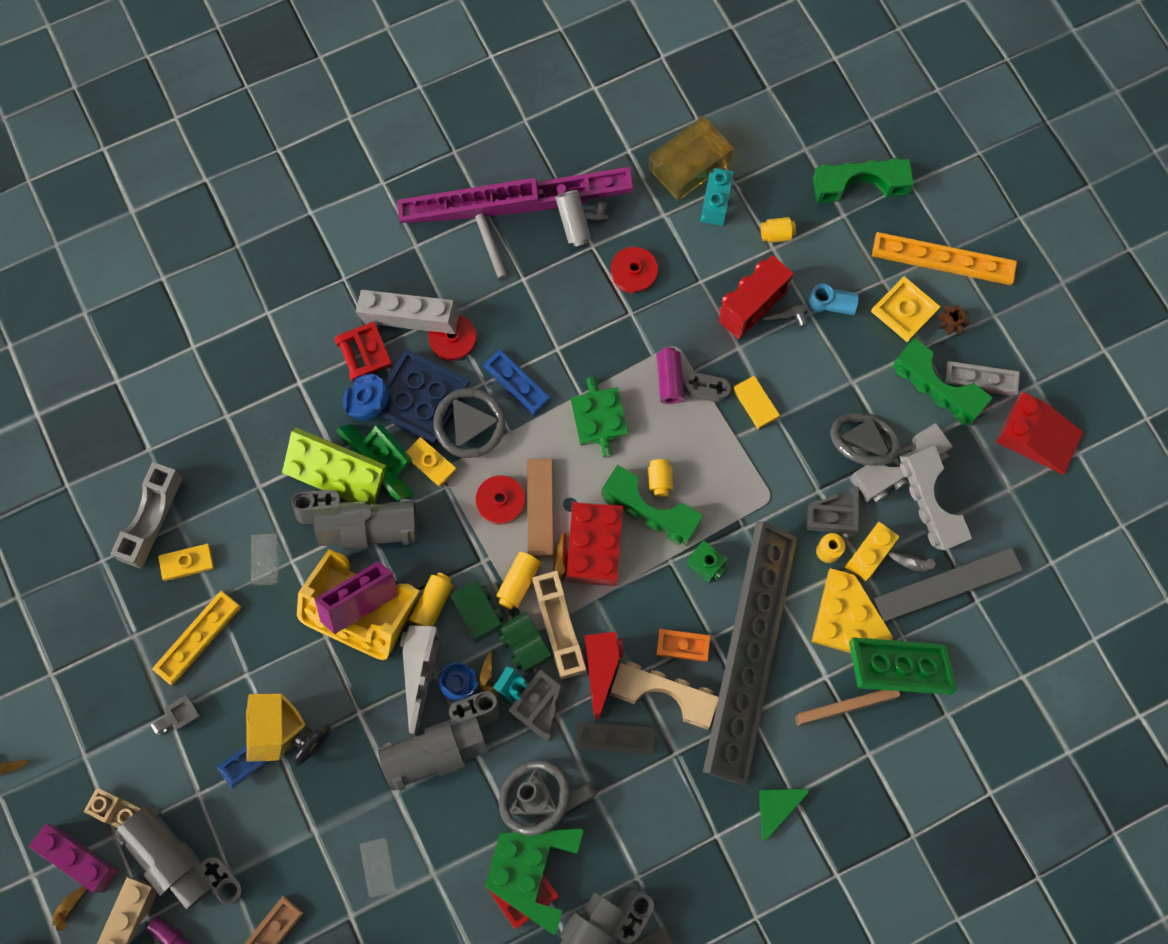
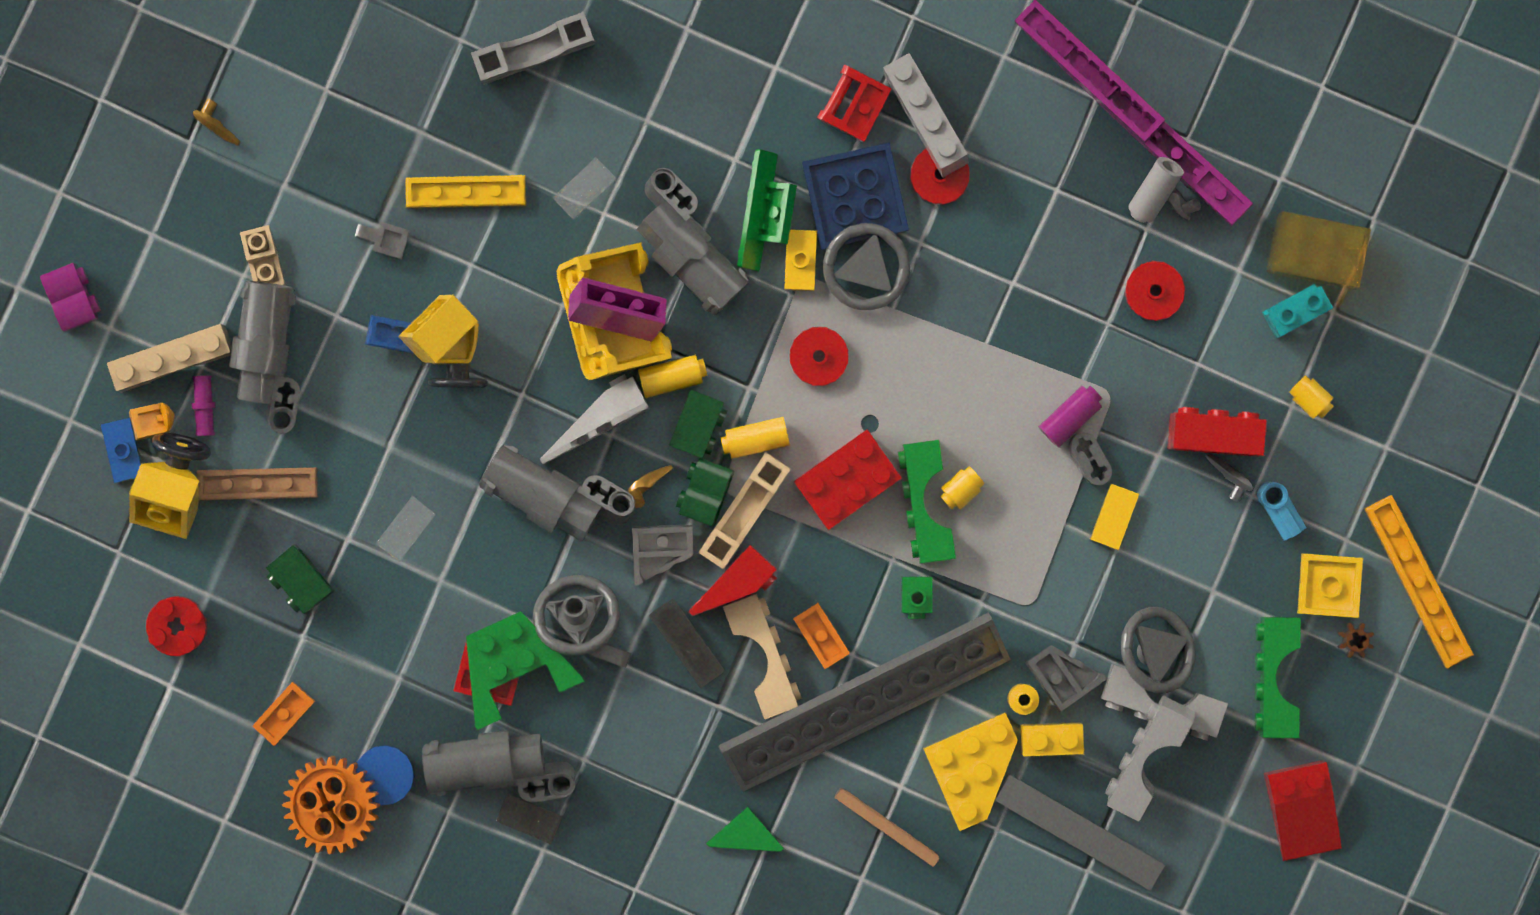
camera: 50 degrees right, 15 degrees up
magenta brick [29,824,119,893] -> none
pearl gold bar [52,886,88,931] -> none
yellow plate [158,544,214,581] -> none
lime plate [282,428,386,504] -> none
blue tile [343,374,389,421] -> none
blue hair [438,662,479,701] -> none
light grey bar [475,214,507,280] -> none
blue tile [483,349,551,416] -> none
teal tile [494,667,529,704] -> none
medium nougat tile [527,459,553,557] -> none
pearl gold bar [553,533,568,581] -> none
green plate [570,376,628,458] -> none
green arch [813,158,914,203] -> none
green plate [849,637,957,695] -> none
flat silver bar [888,550,936,572] -> none
light grey tile [944,361,1020,397] -> none

